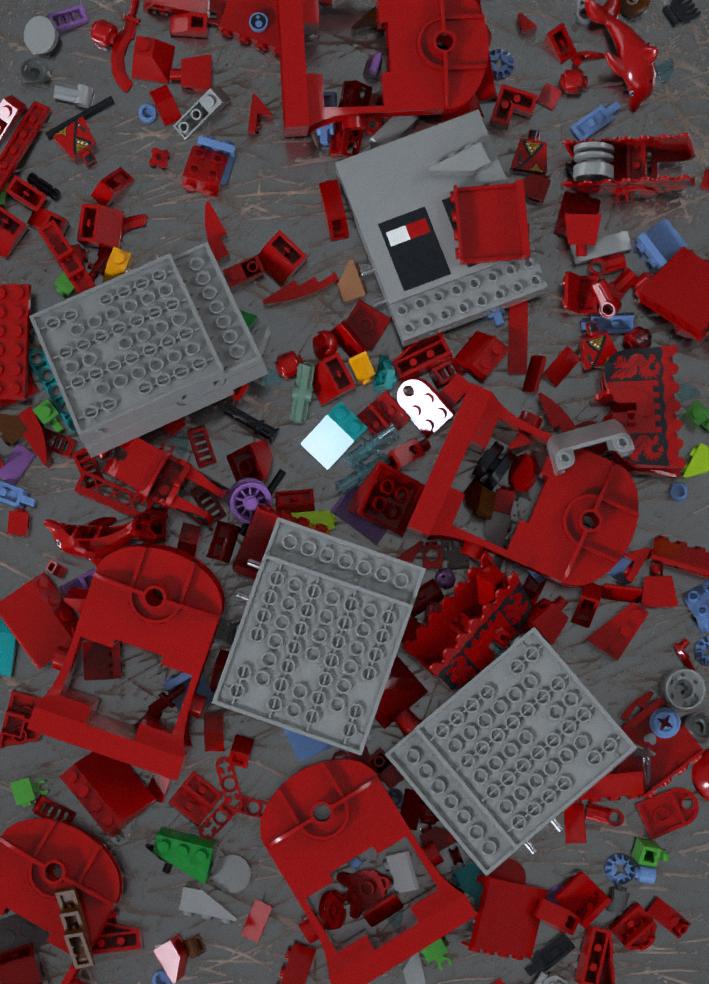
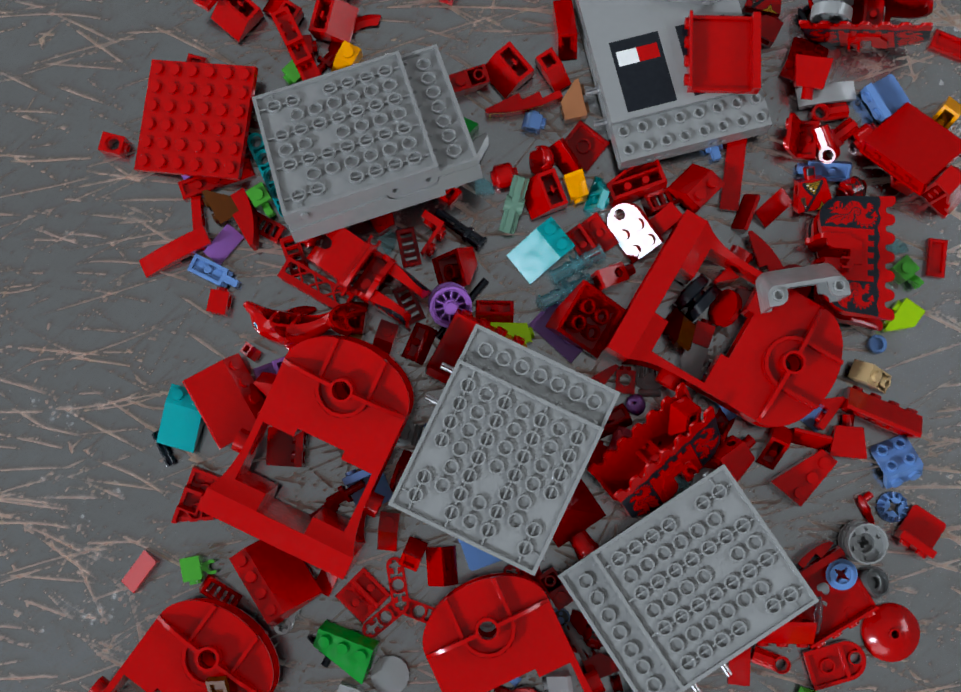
camera: 15 degrees right, 0 degrees up
red slope [205,201,230,264] -> none
none -> red bracket [420,210,447,259]
none -> red panel [426,545,458,587]
none -> medium blue plate [521,110,547,135]
none -> red slope [535,47,571,92]
none -> light grey pin [562,621,593,661]
none -> tan slope [848,359,892,394]

